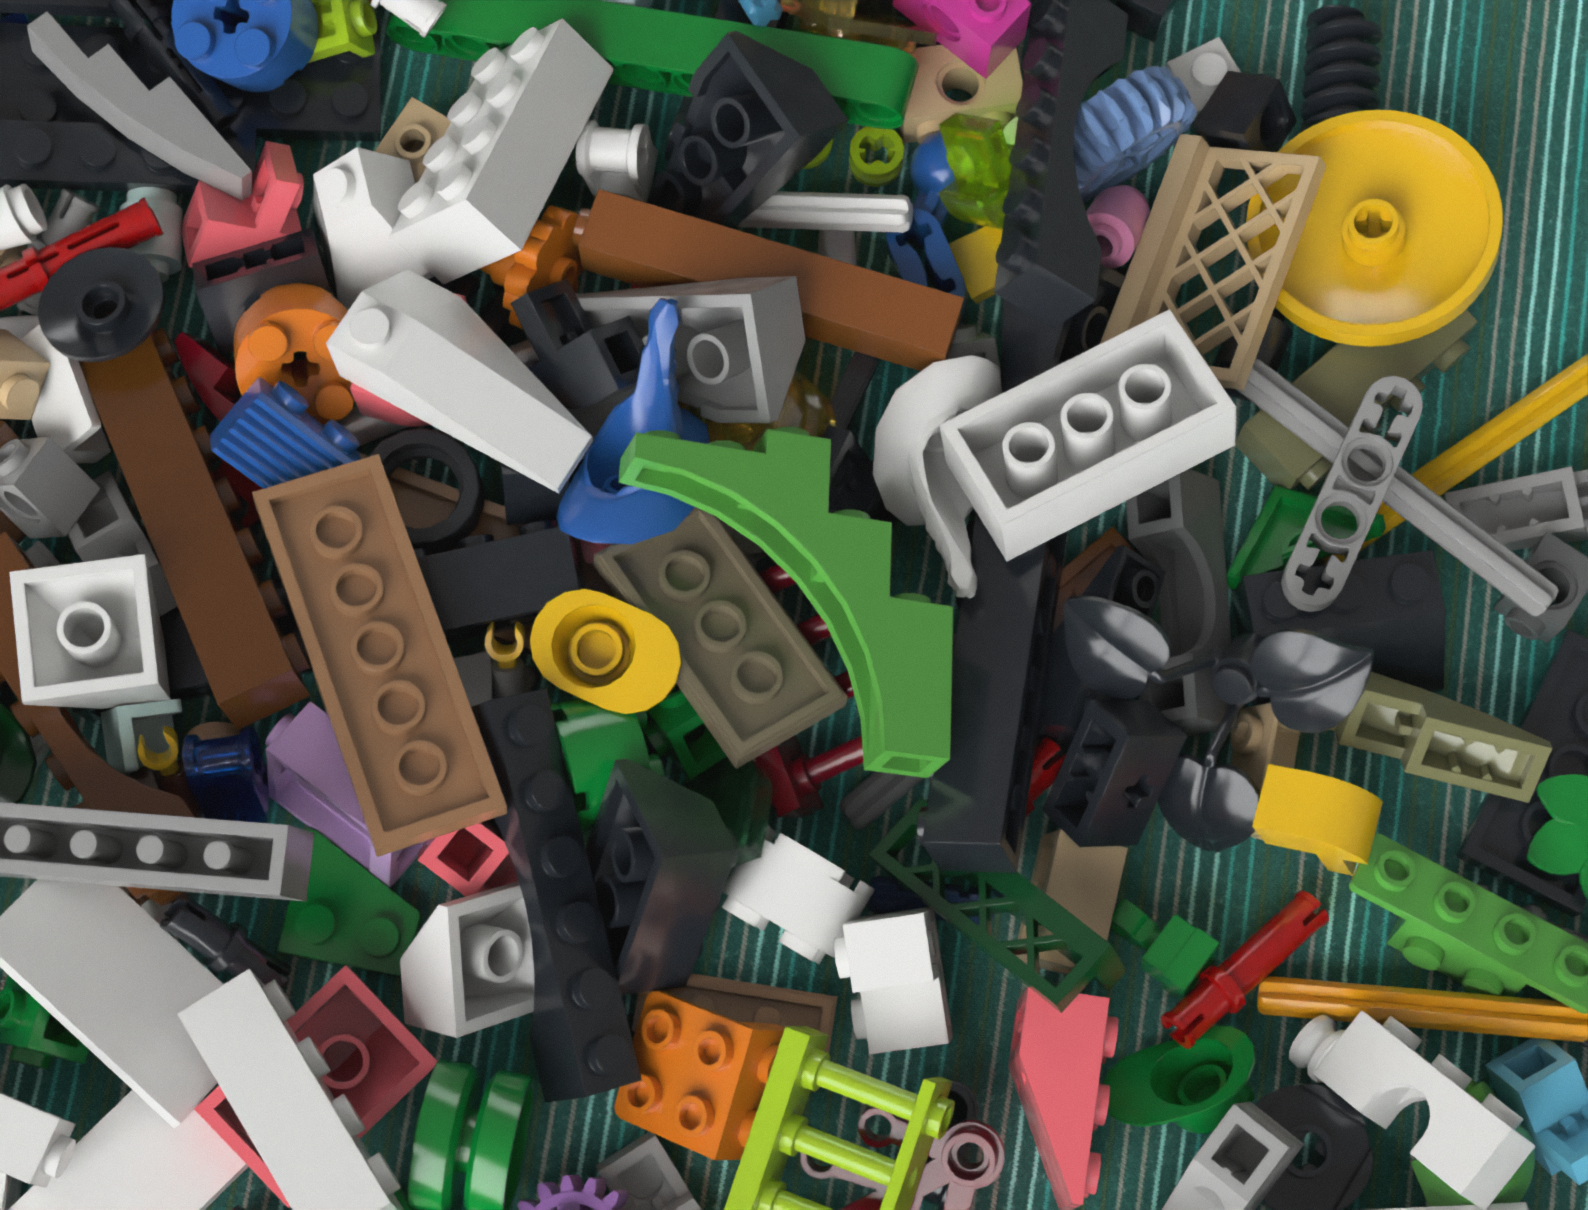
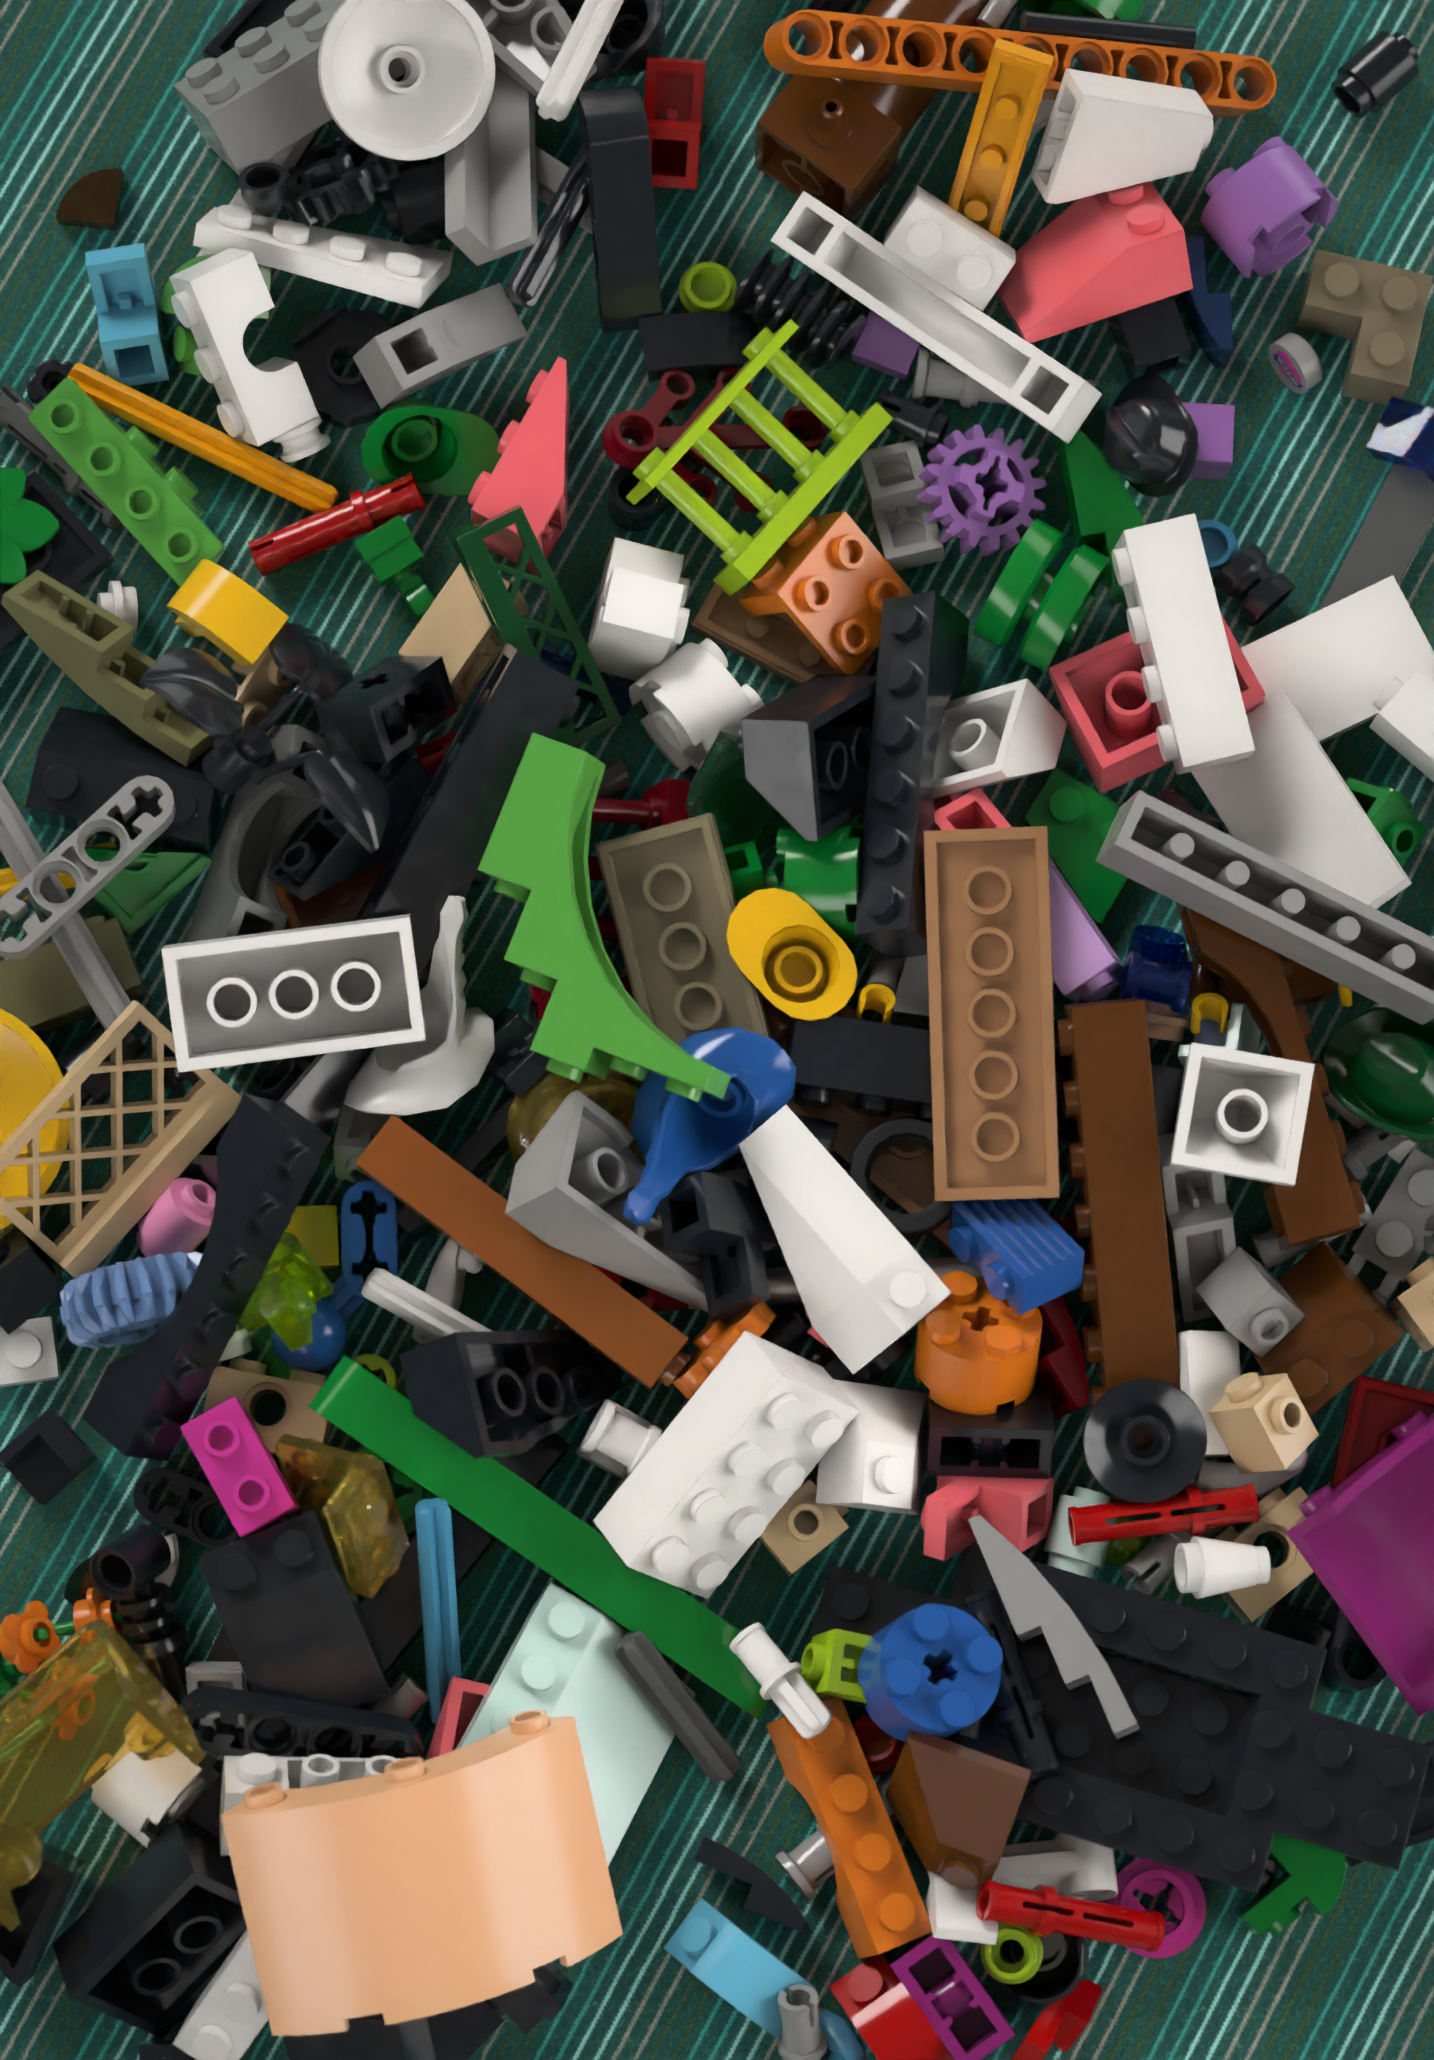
camera: 160 degrees left, 5 degrees up
none -> white plate [97,581,138,634]

